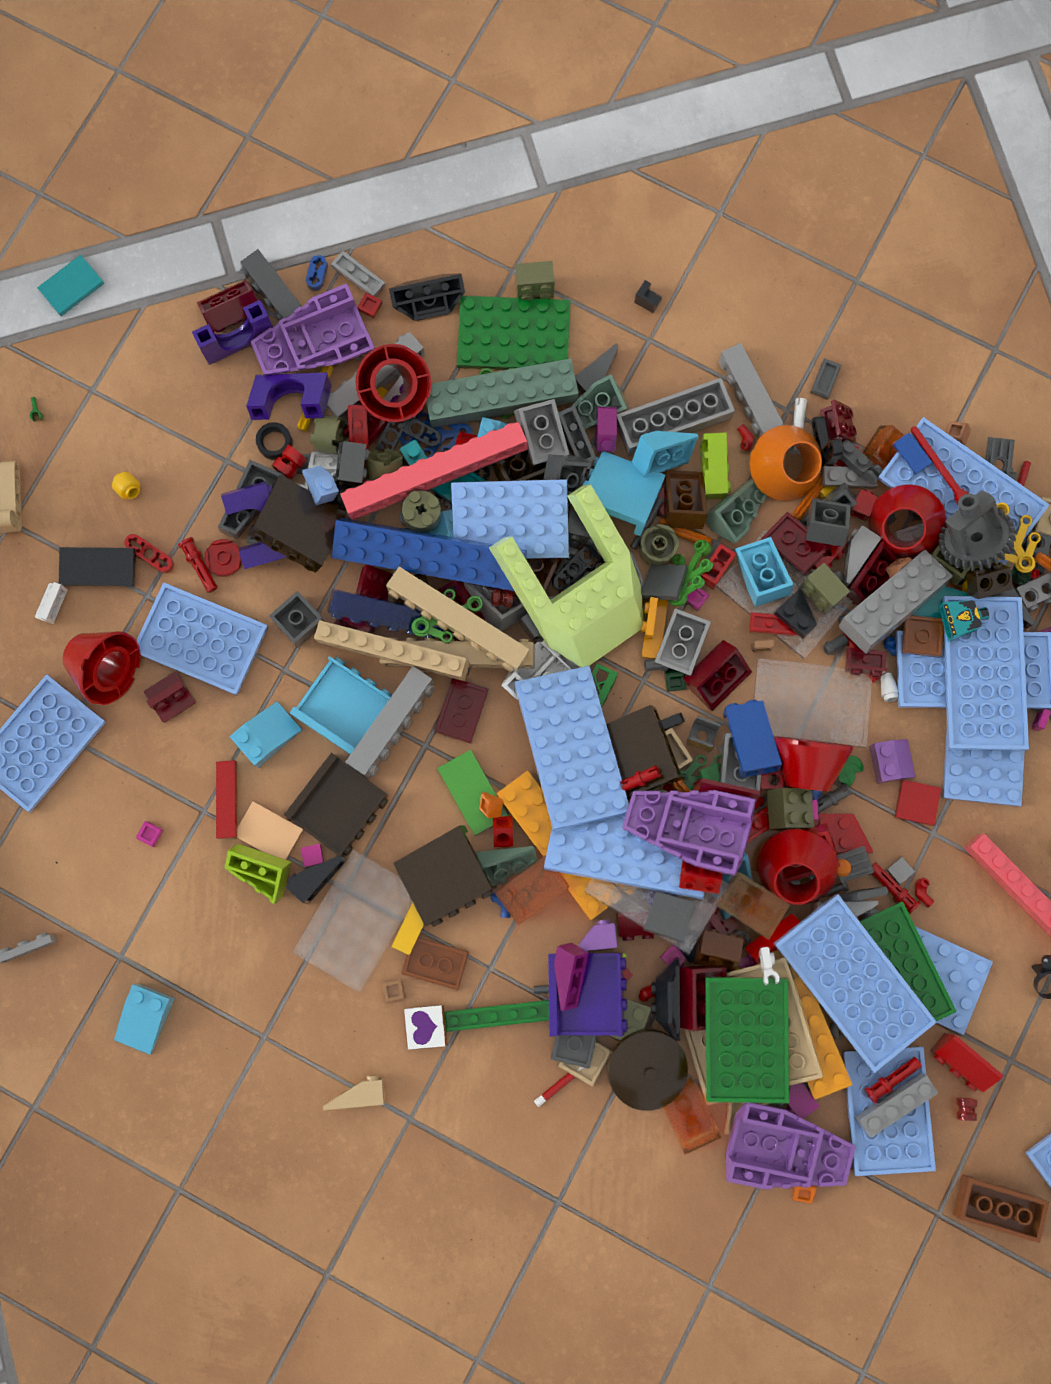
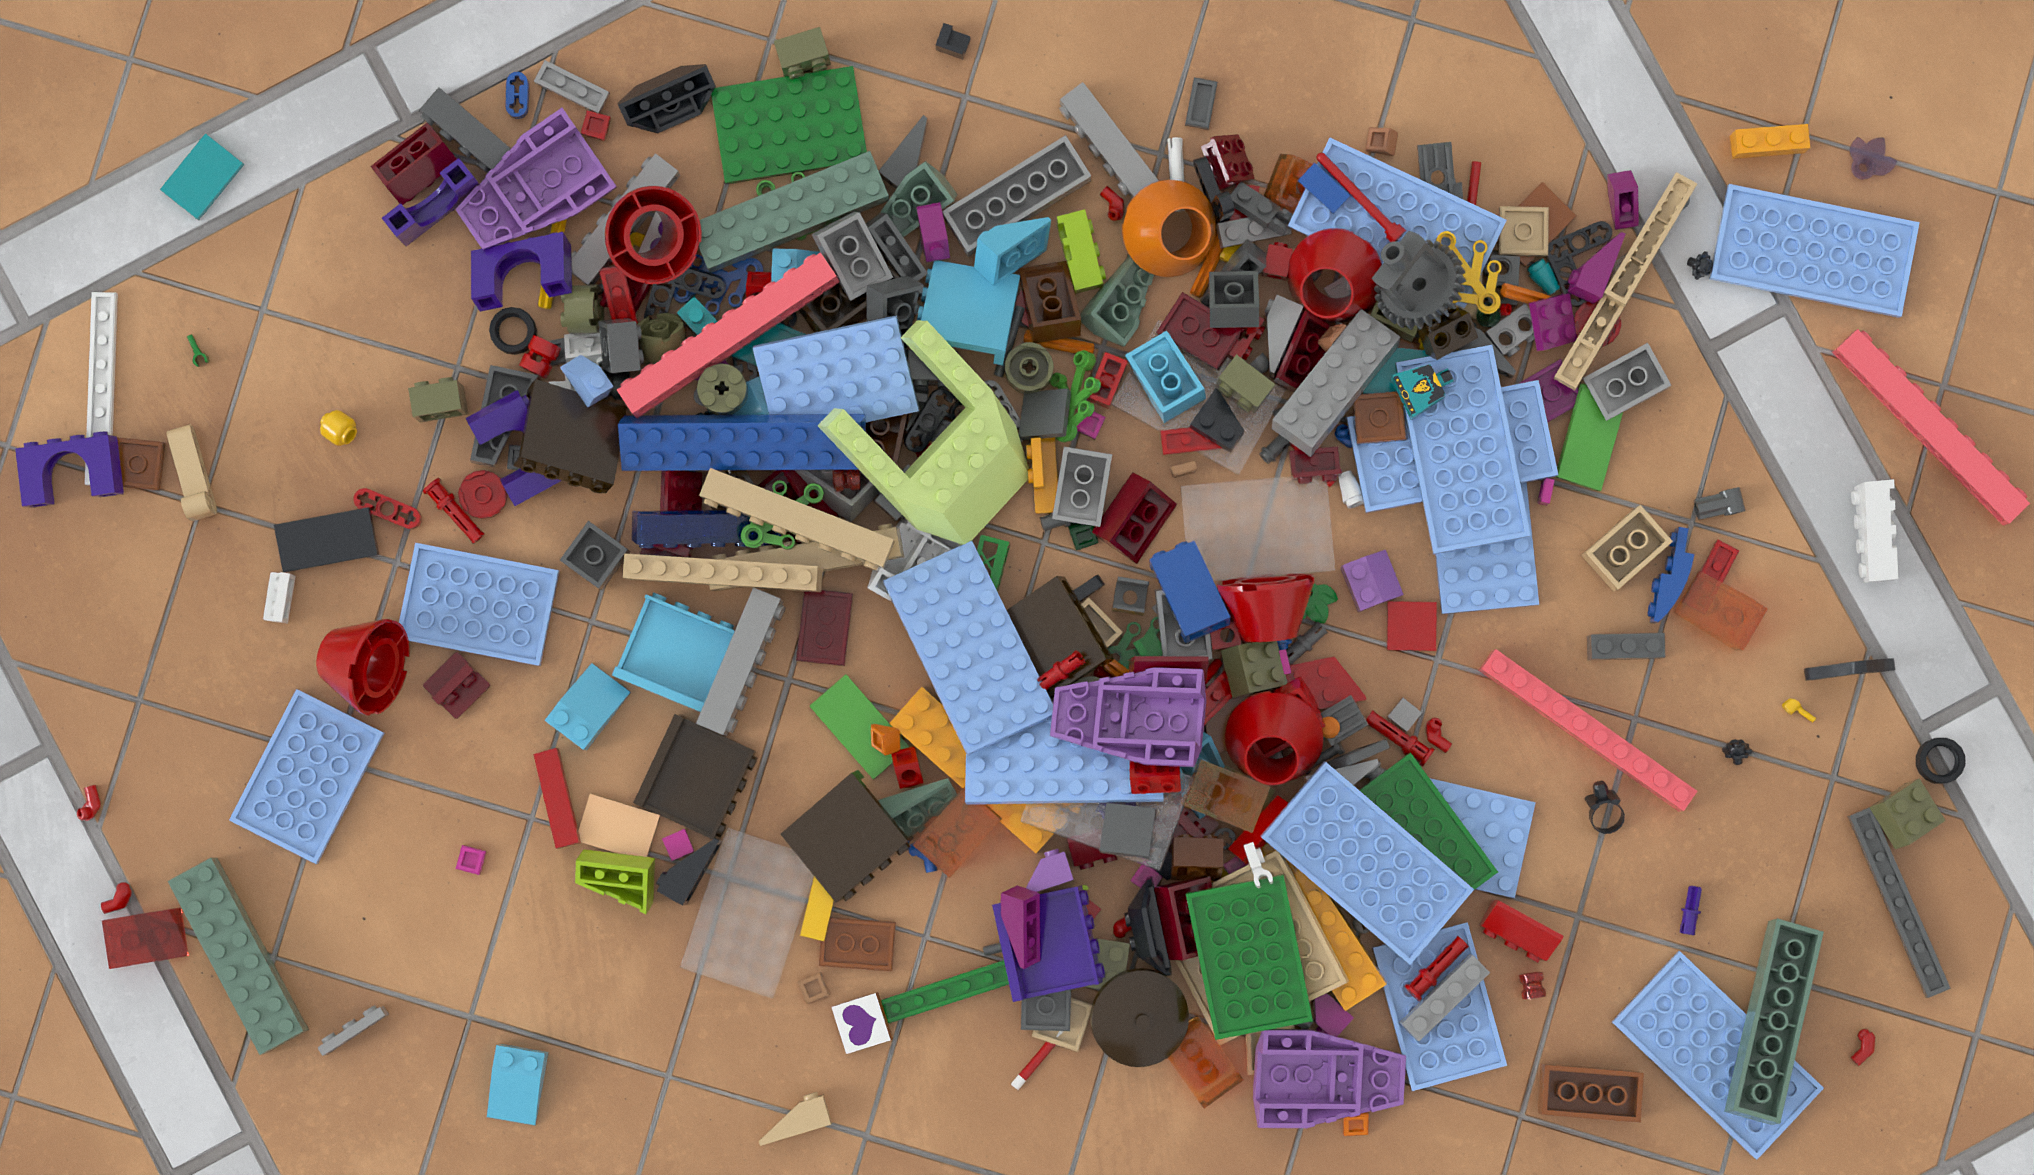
camera: 10 degrees left, 5 degrees up
none -> olive brick [408,377,468,422]

